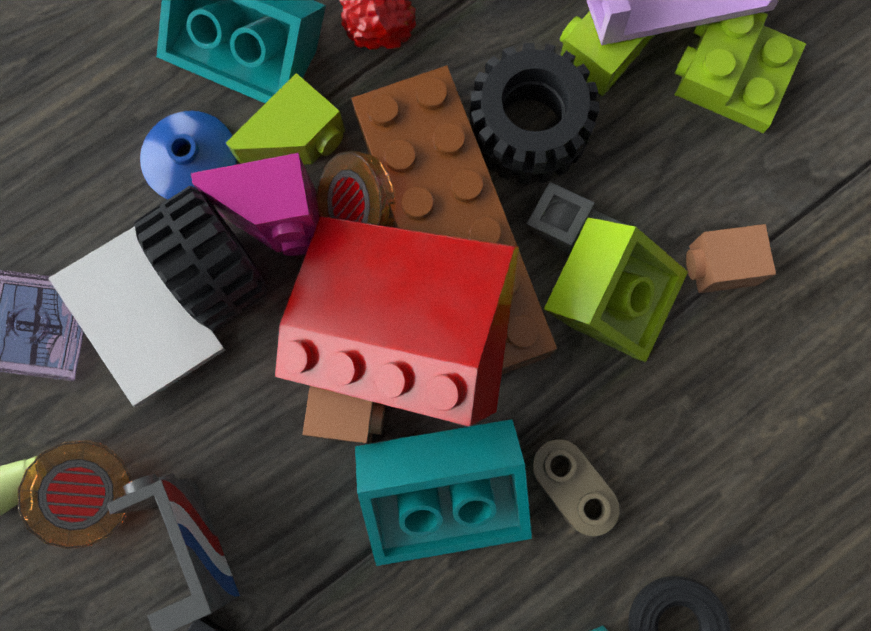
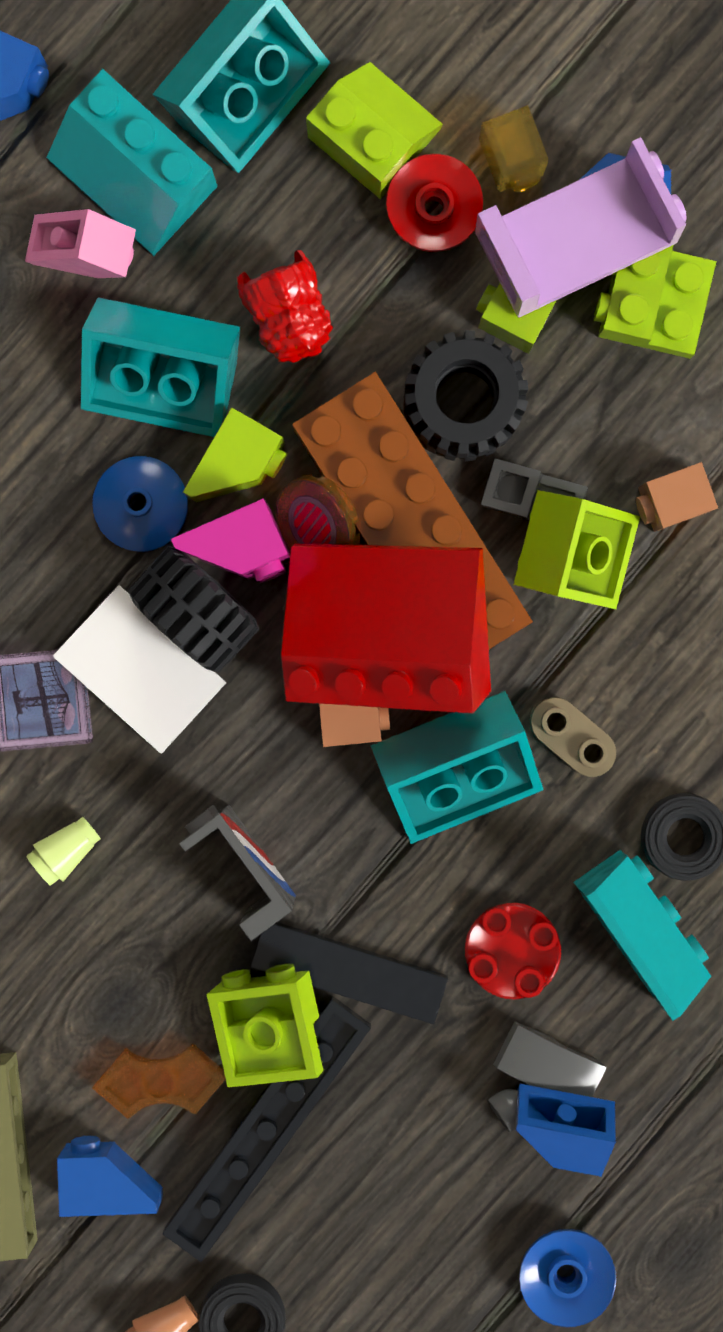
camera: 15 degrees left, 10 degrees up
tile [18,440,132,549] -> none

